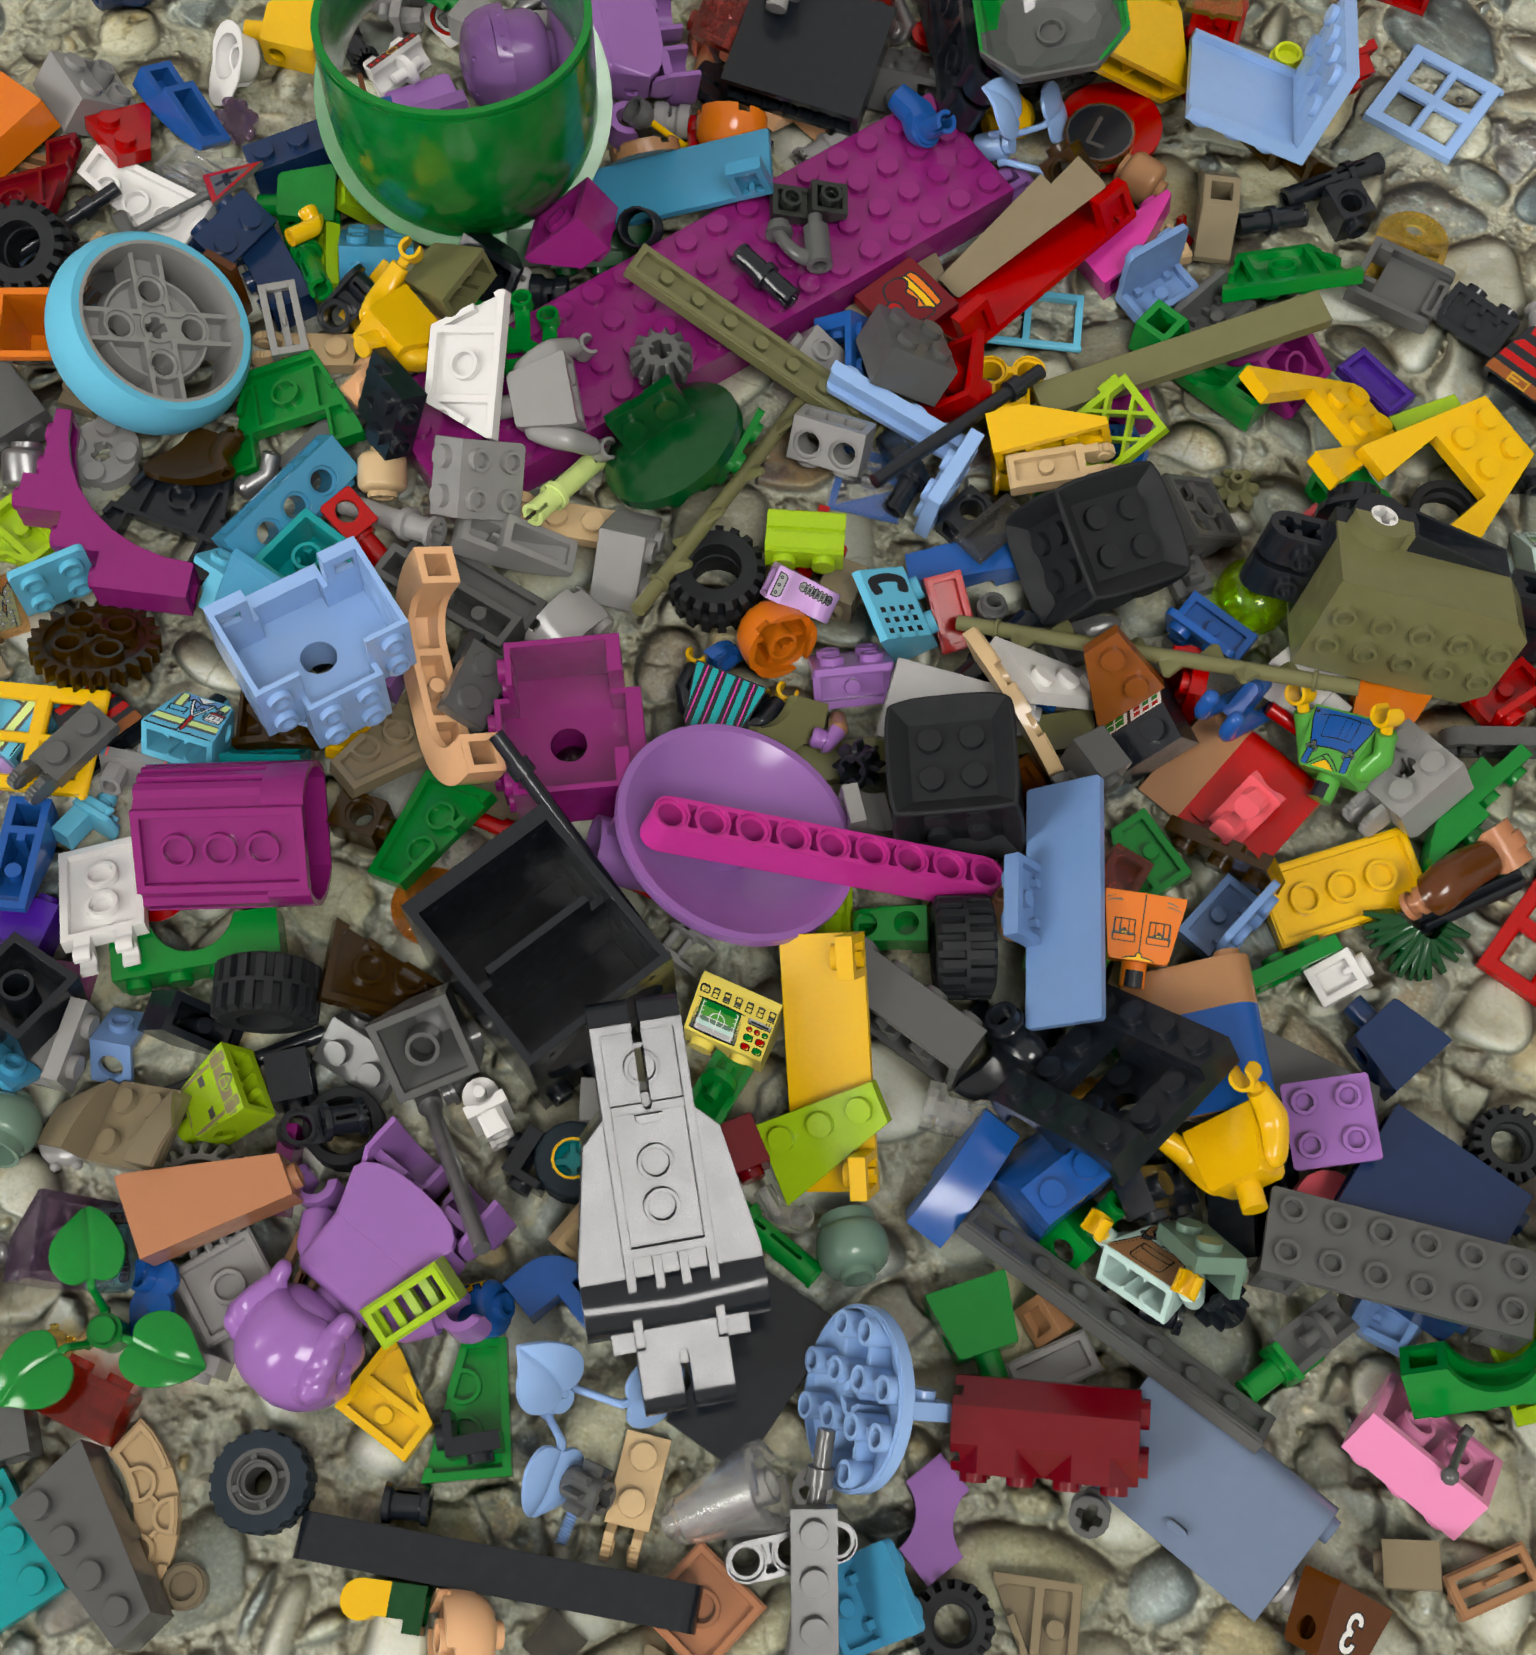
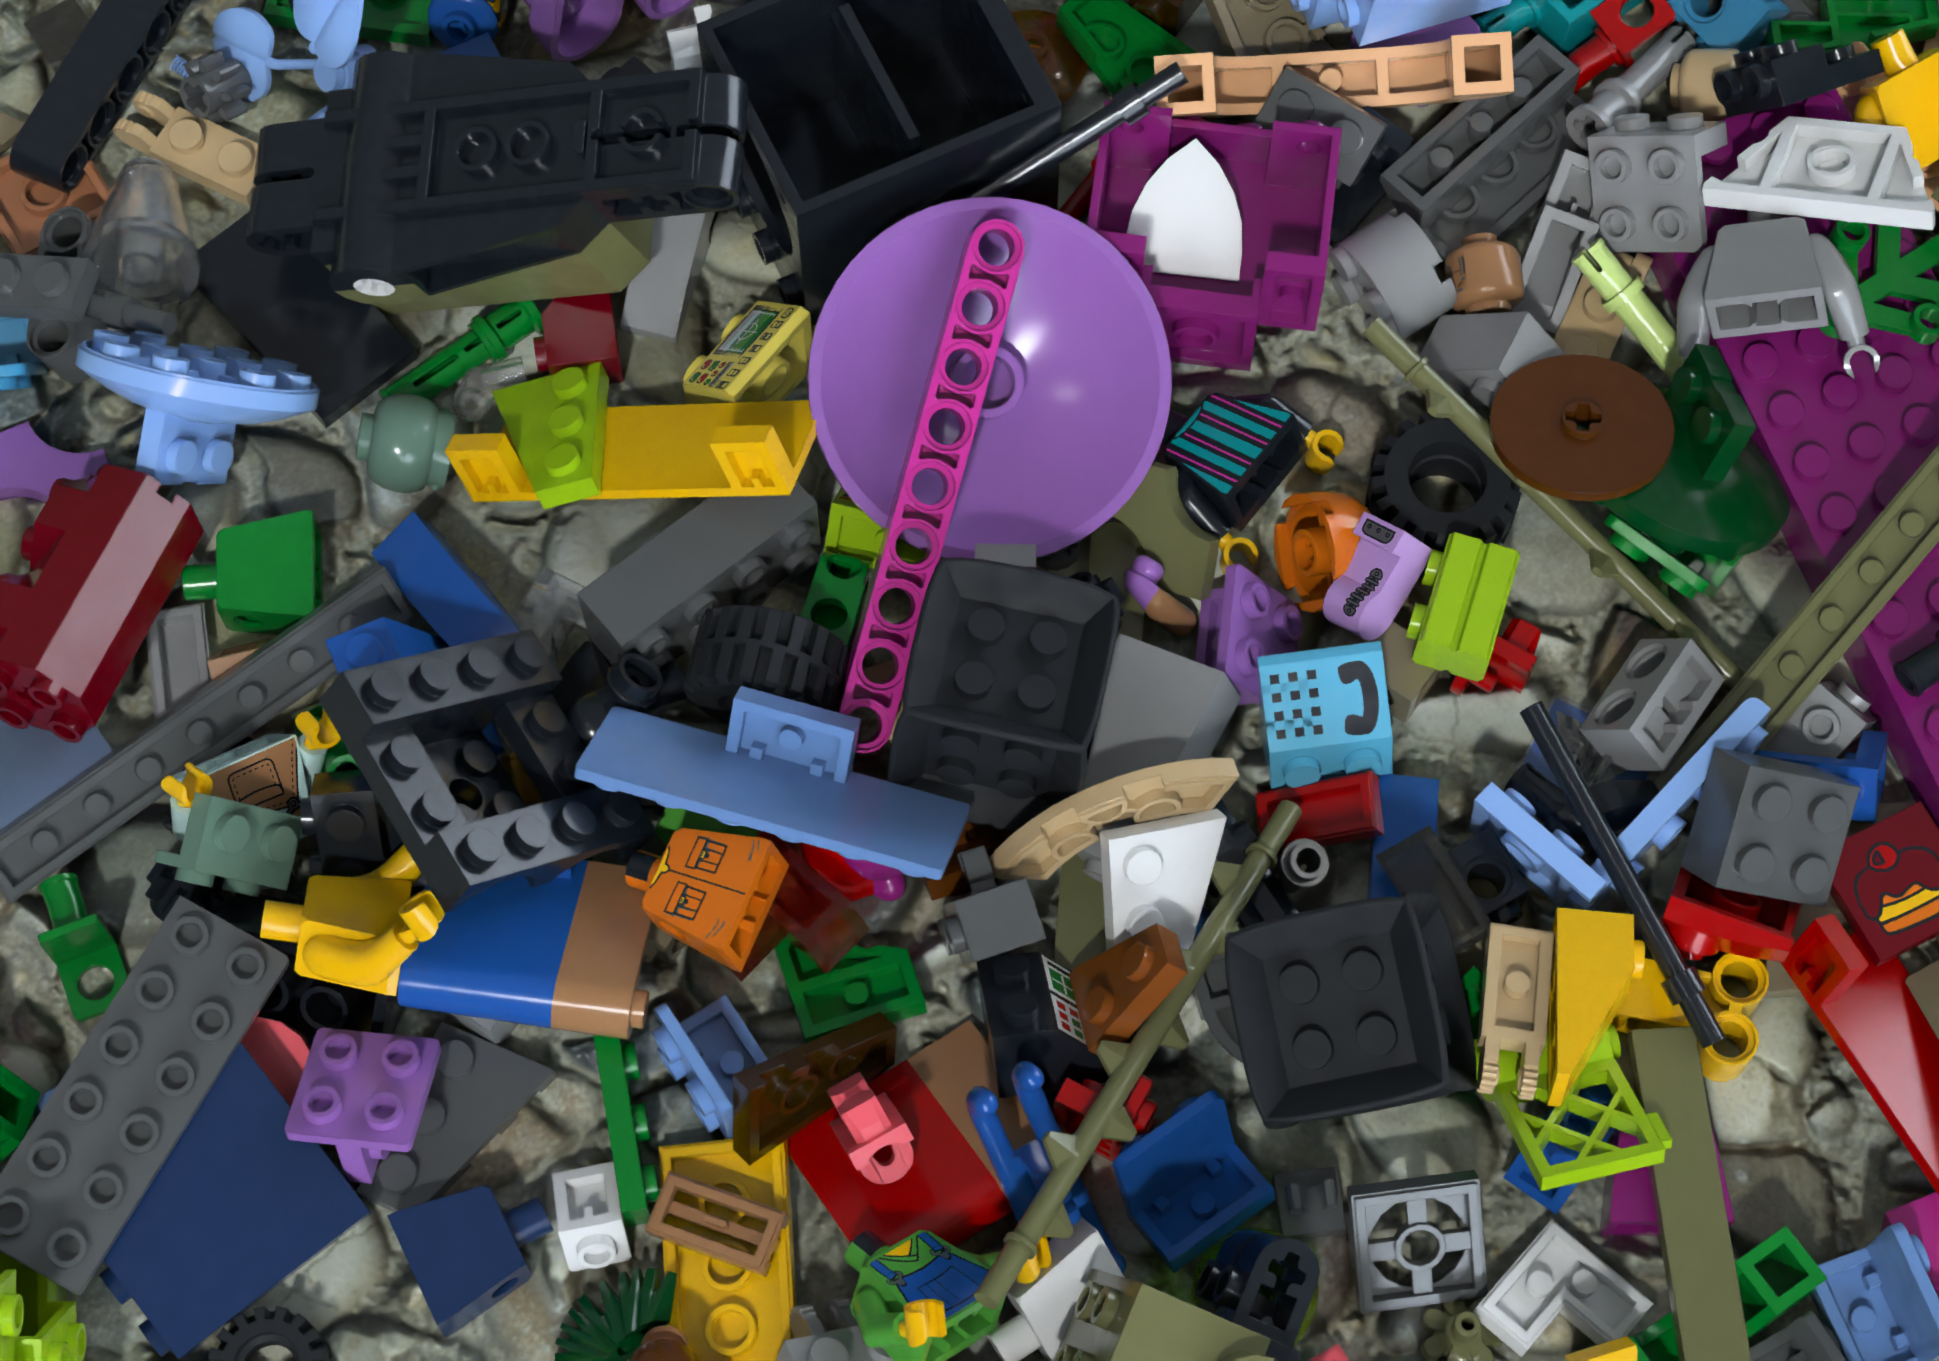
camera: 105 degrees right, 0 degrees up
dark grey gear [629,326,694,389] -> none
green hips [692,1049,754,1127] -> none
blue tile [703,640,743,672] -> none
medium azure window [987,292,1084,353] -> none
dark grey hips [1268,1291,1360,1373] -> none
none -> medium nougat tile [645,1171,790,1277]
none -> white sticker [1127,139,1242,282]
none -> medium nougat head [1444,232,1525,314]
none -> white tile [1472,1219,1654,1357]
none -> reddish brown piece [1489,354,1675,502]

